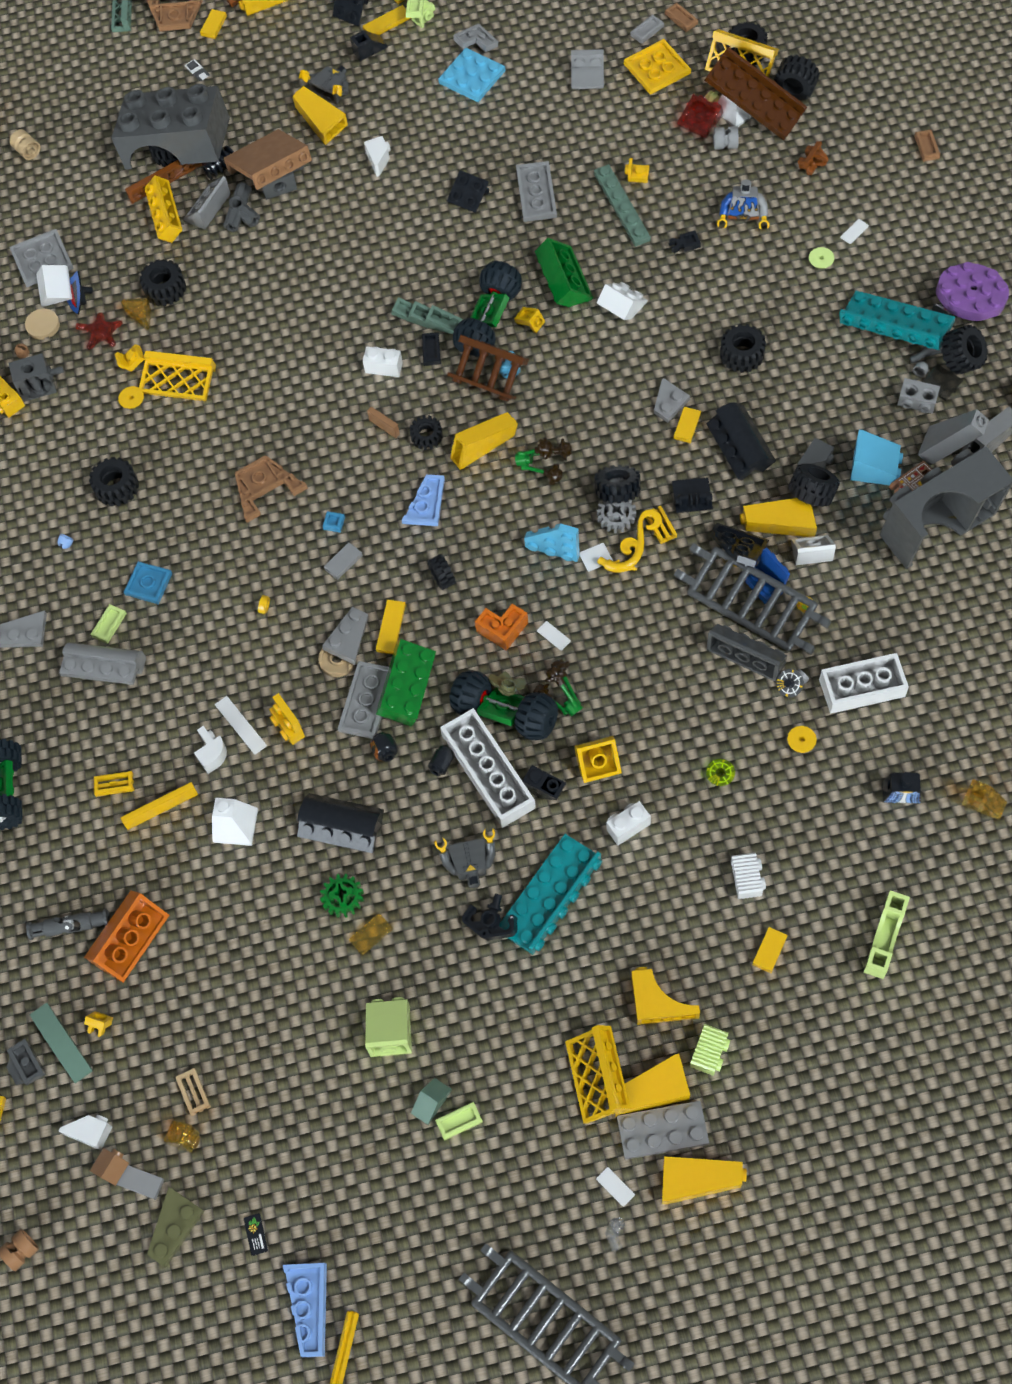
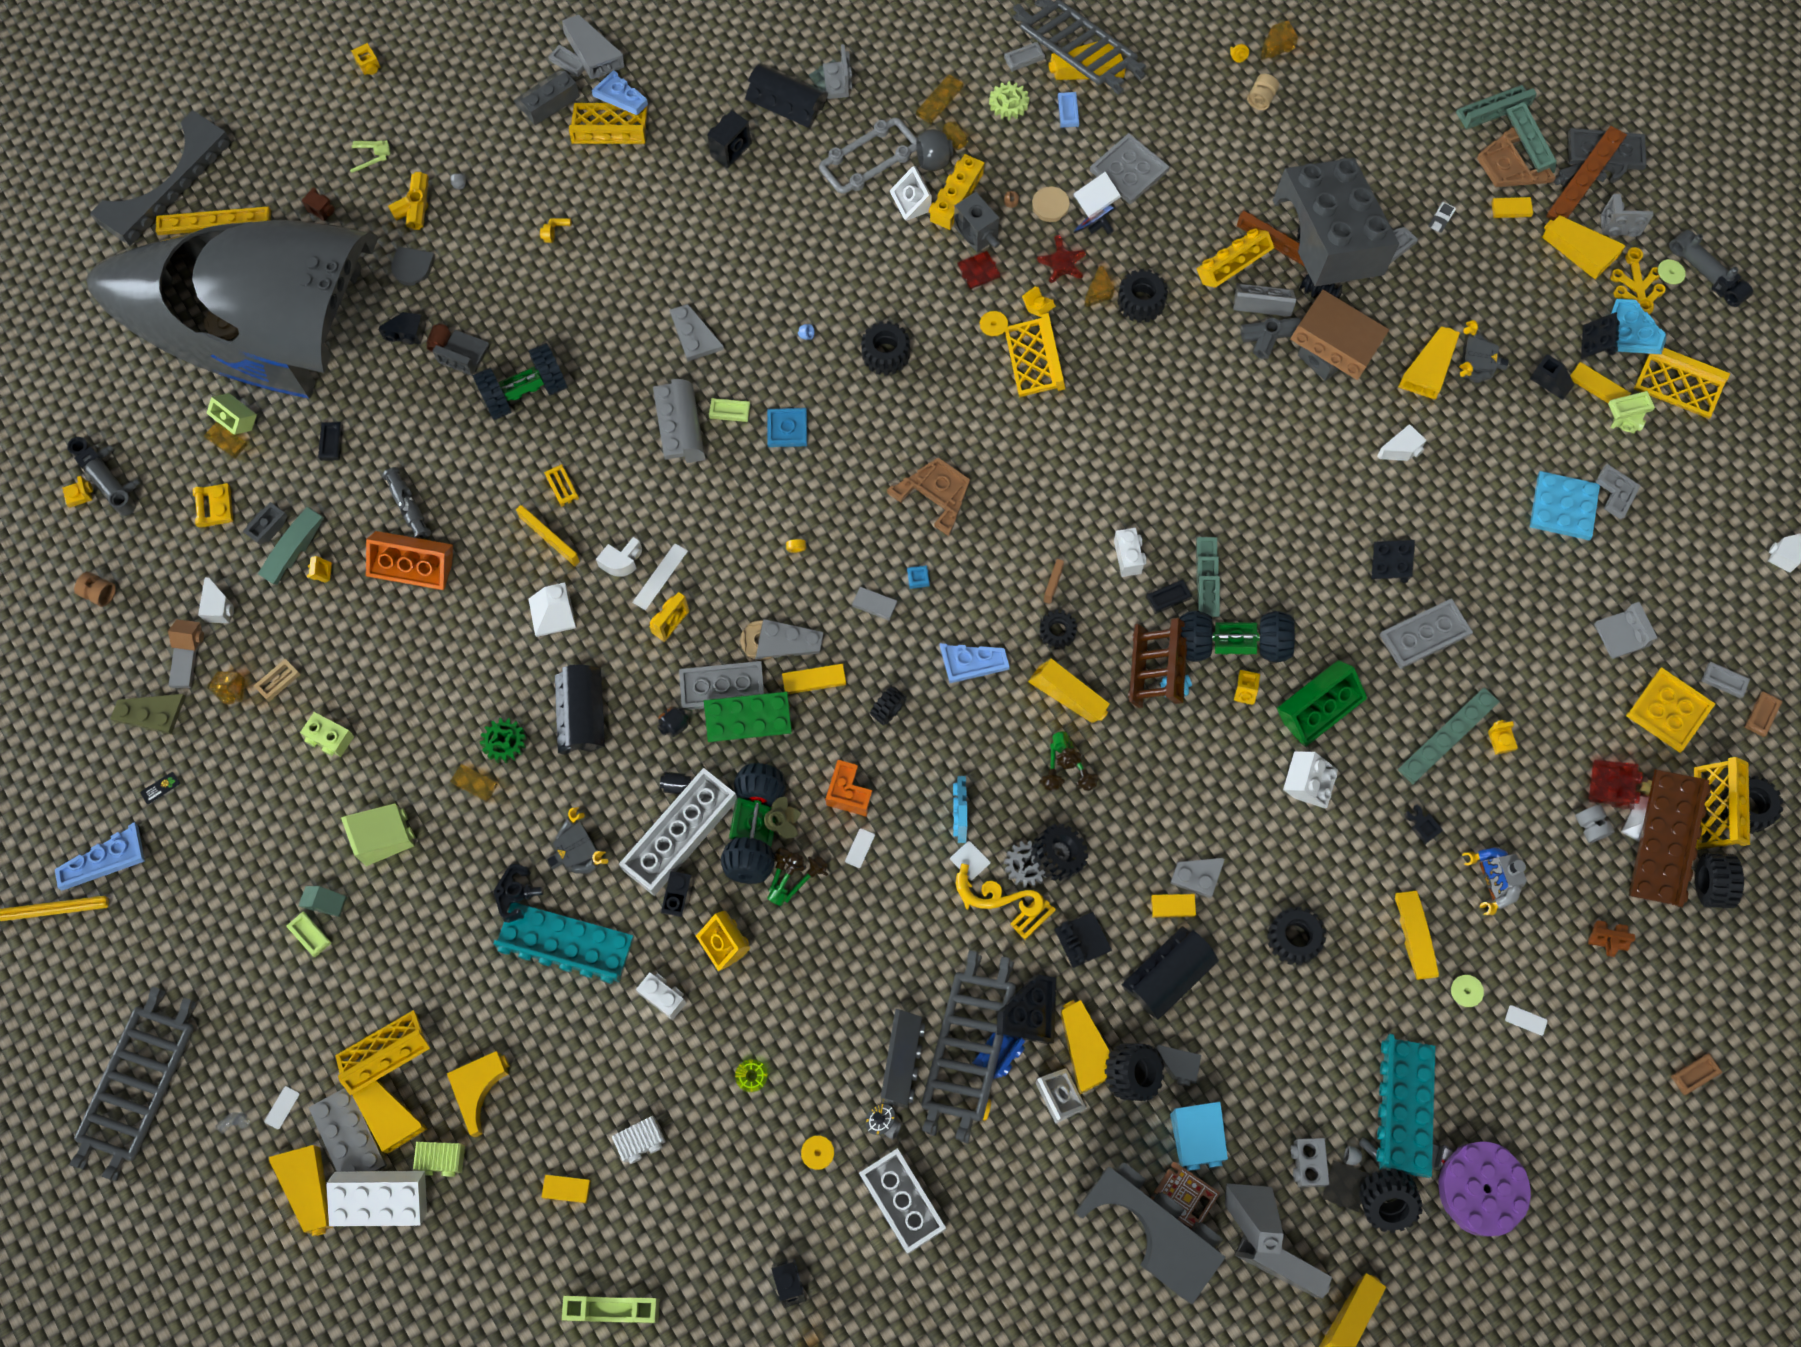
camera: 65 degrees right, 5 degrees up
none -> yellowish green brick [300,712,355,757]
none -> white brick [327,1171,427,1226]
none -> clear red piece [957,251,1001,290]
none -> yellow slope [1395,891,1439,980]

